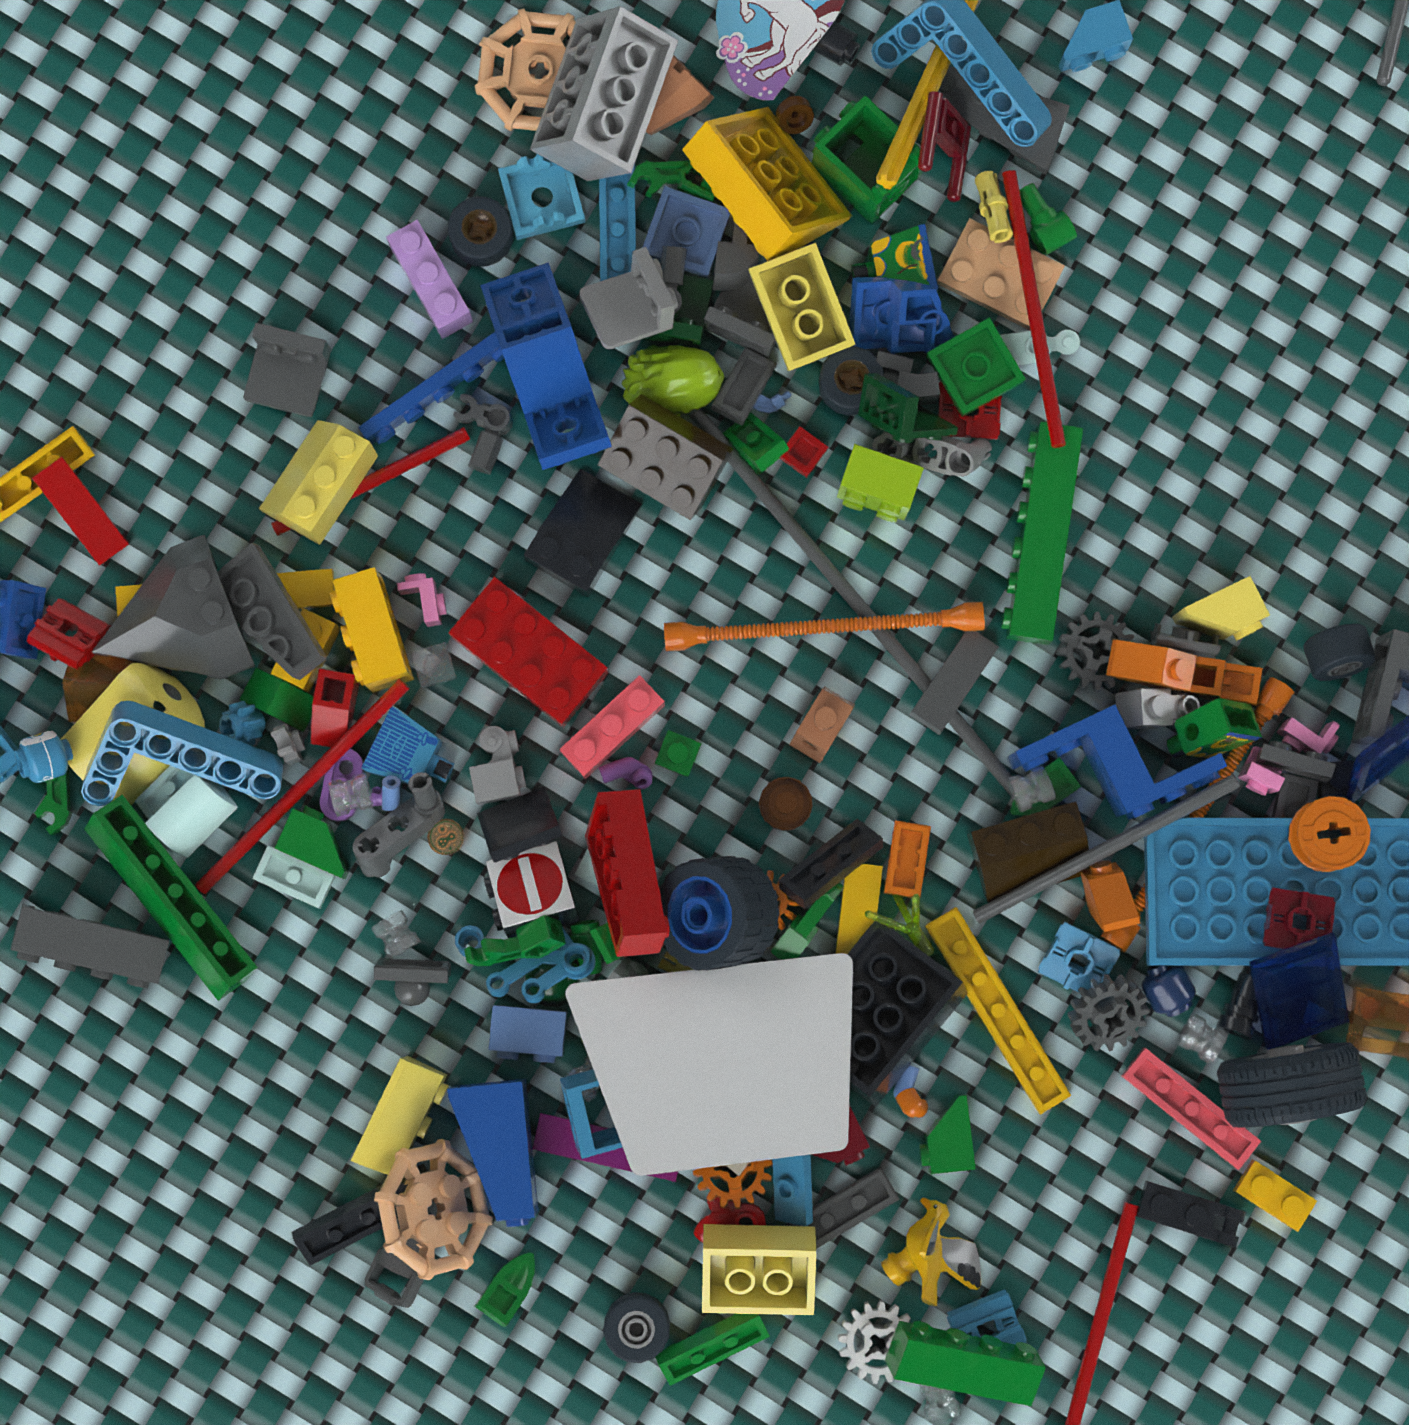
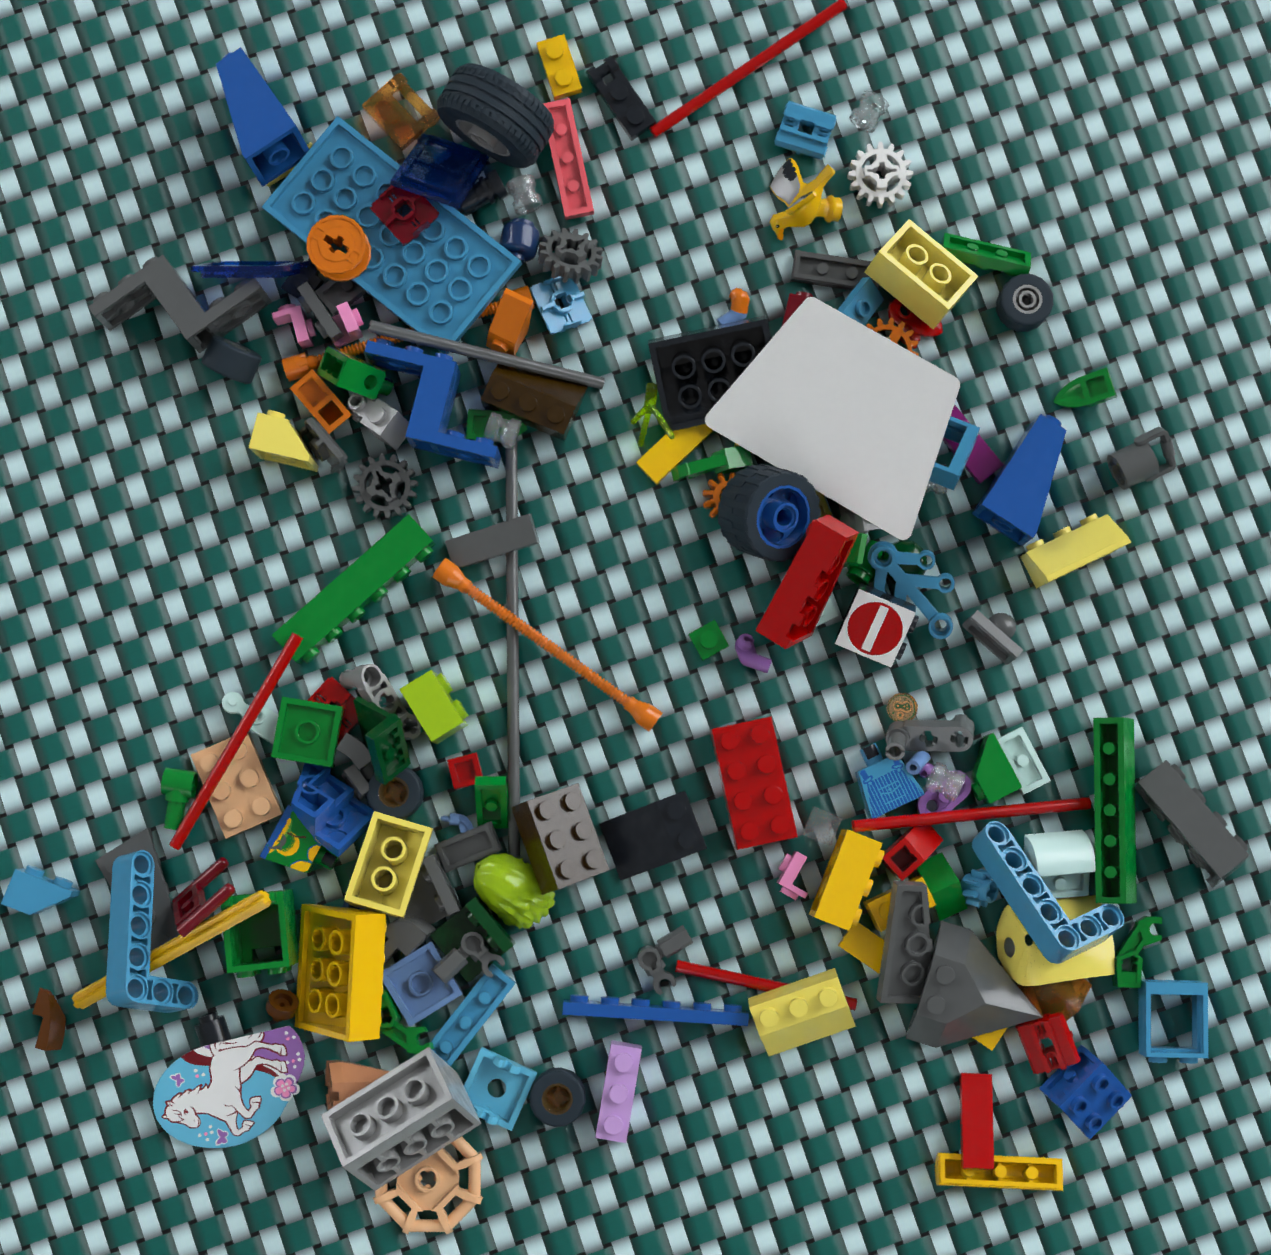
camera: 140 degrees left, 0 degrees up
dark azure head [14,731,73,783] -> none
dark grey bracket [243,323,331,417] -> none
light grey plate [270,723,306,765] -> none
black plate [291,1163,434,1266] -> none
clear wheel [371,910,421,960] -> none
light nougat plate [374,1139,493,1280] -> none
green piece [464,915,566,966] -> none
light grey brick [469,726,526,805] -> none
black tile [477,787,562,863] -> none
blue bracket [480,262,612,470] -> none
medium blue brick [488,1005,568,1063] -> none
coral brick [559,675,665,779] -> none
light grey bracket [579,247,678,349] -> none
reddish brown plate [759,777,813,831] -> none
black plate [779,818,883,909] -> none
nougat torso [789,686,855,763] -> none
orange plate [884,820,931,899] -> none
green brick [885,1321,1046,1406] -> none
green slope [919,1094,976,1174] -> none
yellow tile [925,907,1071,1115] -> none
light yellow pin [974,171,1013,243] -> none
orange slope [1106,640,1197,691] -> none

